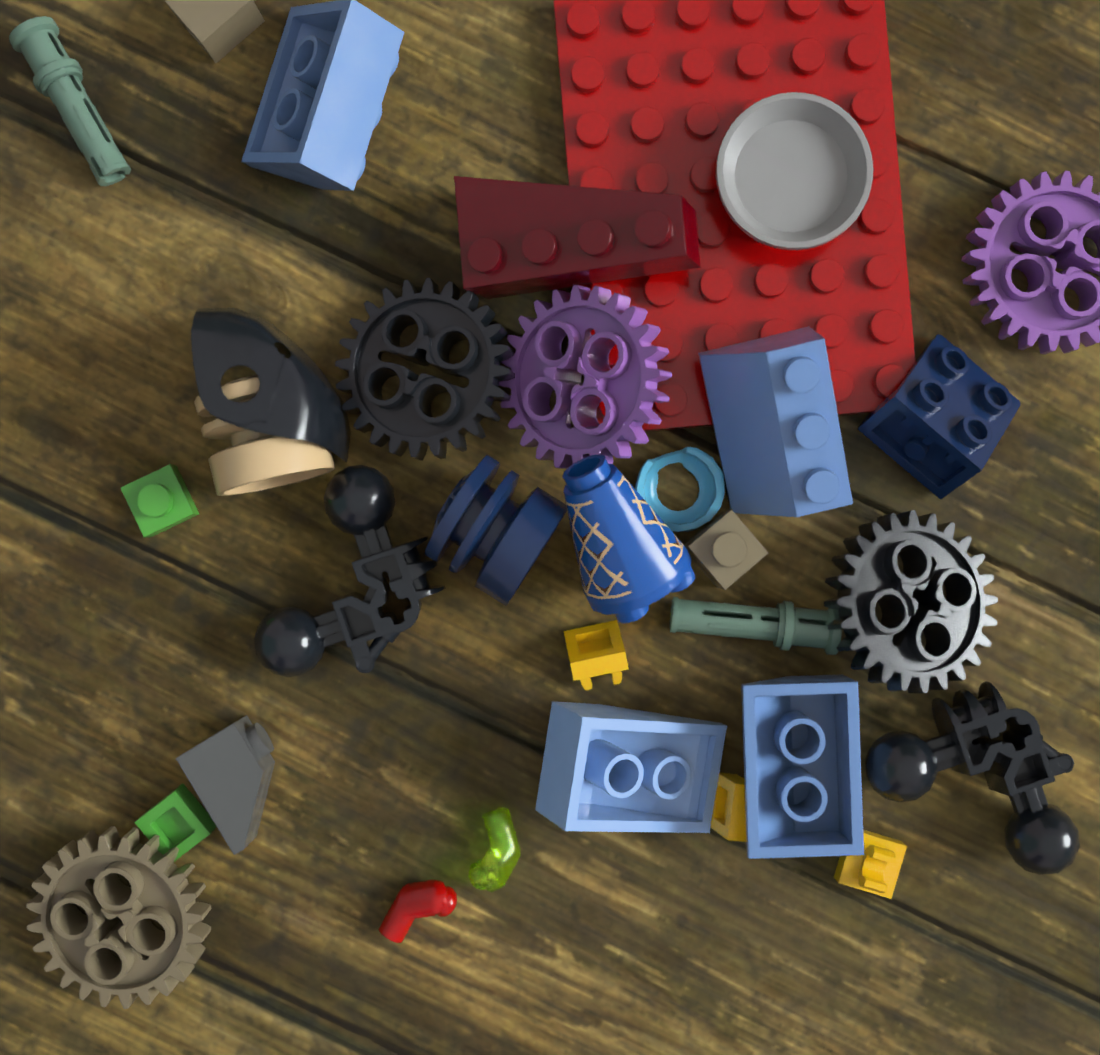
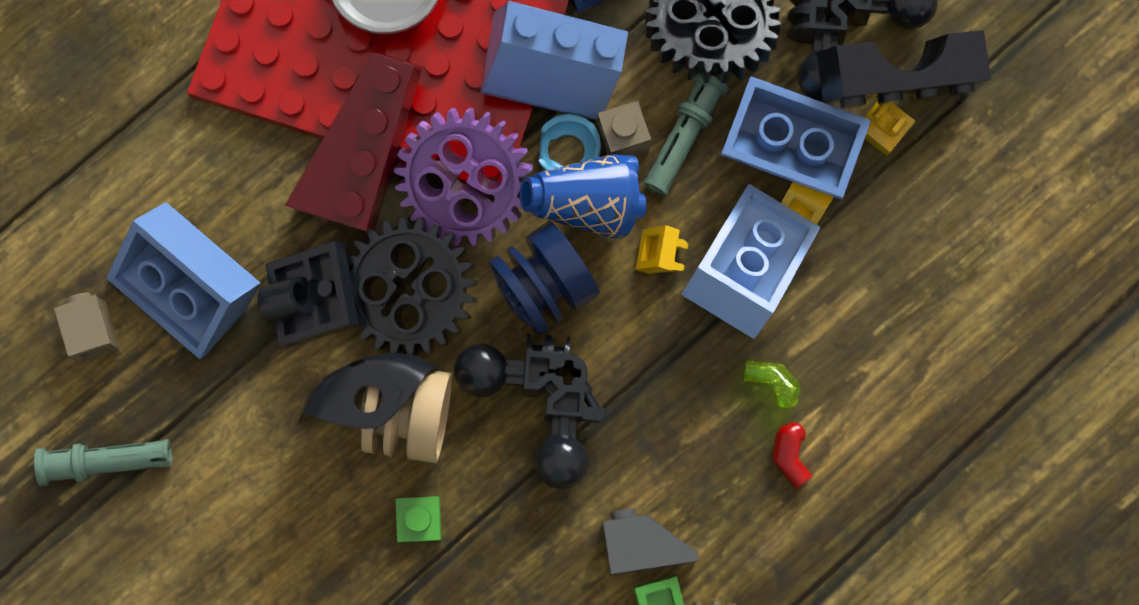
camera: 70 degrees left, 10 degrees down
none -> black plate [258,241,359,347]
none -> black arch [816,30,991,109]

